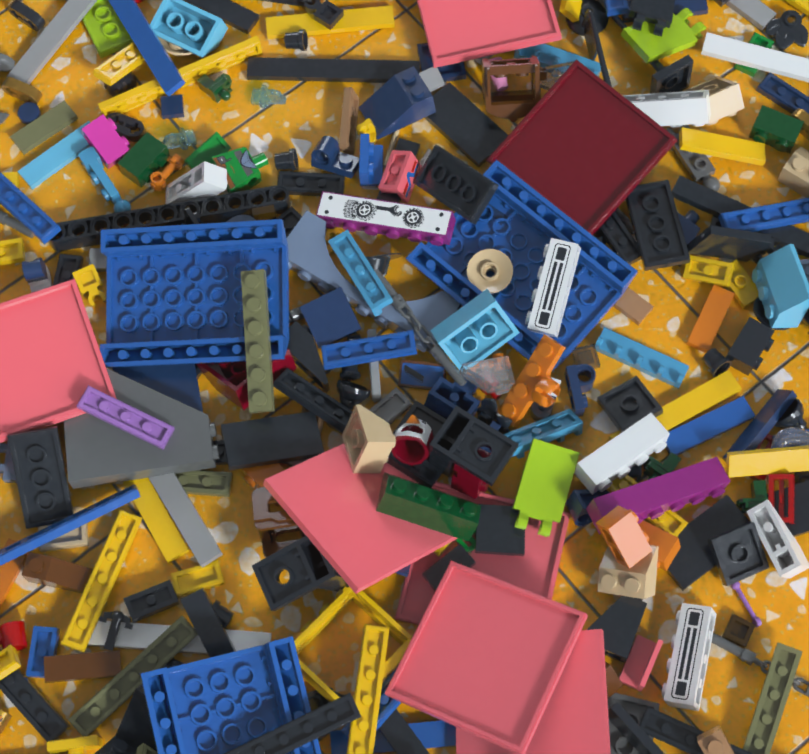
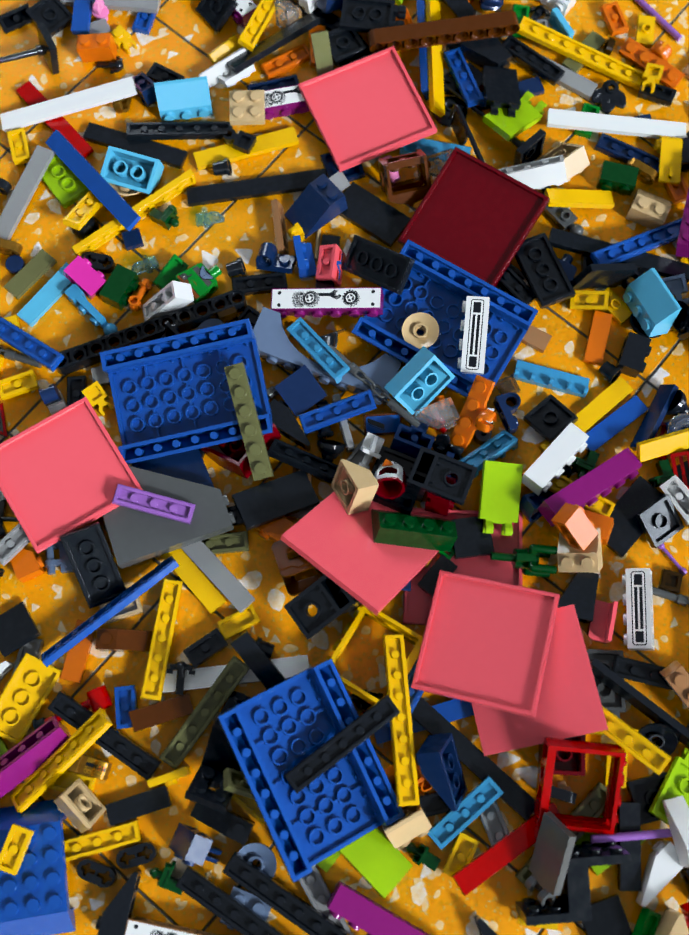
camera: 15 degrees left, 5 degrees up
none -> white piece [358,432,385,469]
none -> dark green plant [490,544,557,578]

